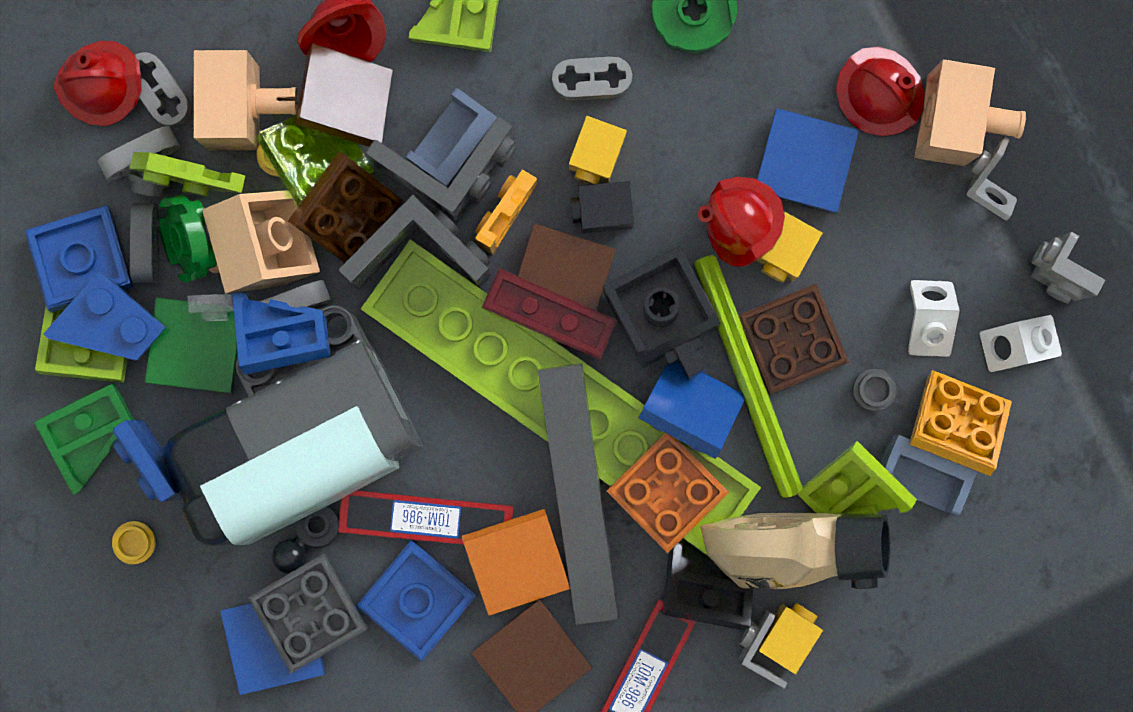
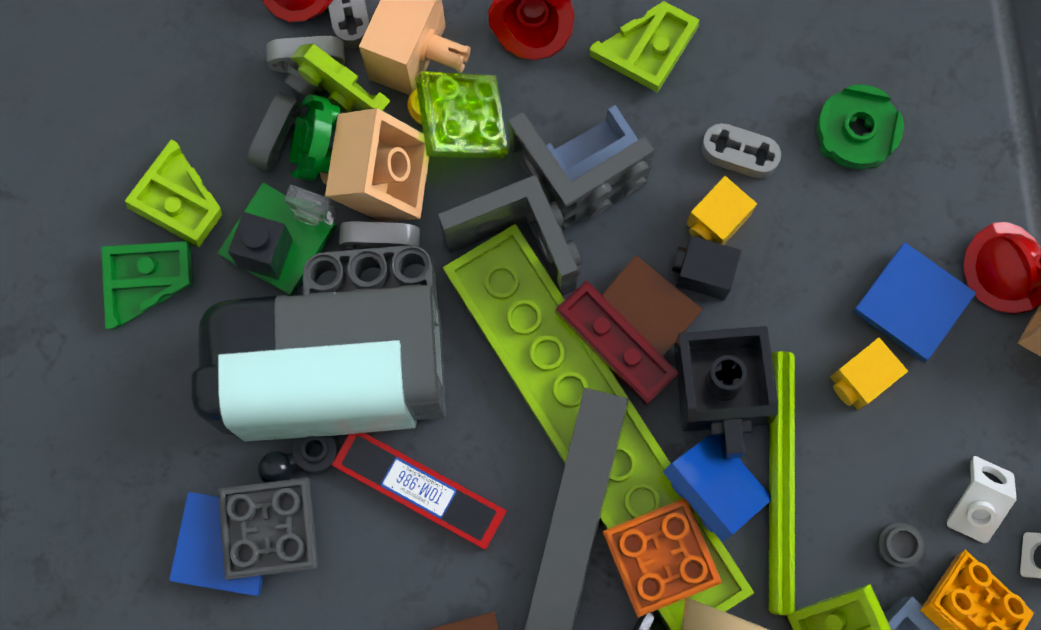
camera: 30 degrees right, 10 degrees down
blue tile [25,205,133,313] -> none
blue wing [43,271,167,361] -> none
yellow plate [112,521,156,564] -> none
blue tile [113,420,182,502] -> none
blue wing [232,292,331,375] -> none
reddish brown tile [288,151,402,263] -> none
tile [295,43,392,147] -> none
blue tile [356,540,477,662] -> none
orange tile [462,509,570,616] -> none
light orange wing [475,169,537,255] -> none
red helmet [698,177,785,266] -> none
reddish brown tile [738,283,849,395] -> none
none -> black brick [228,212,293,280]

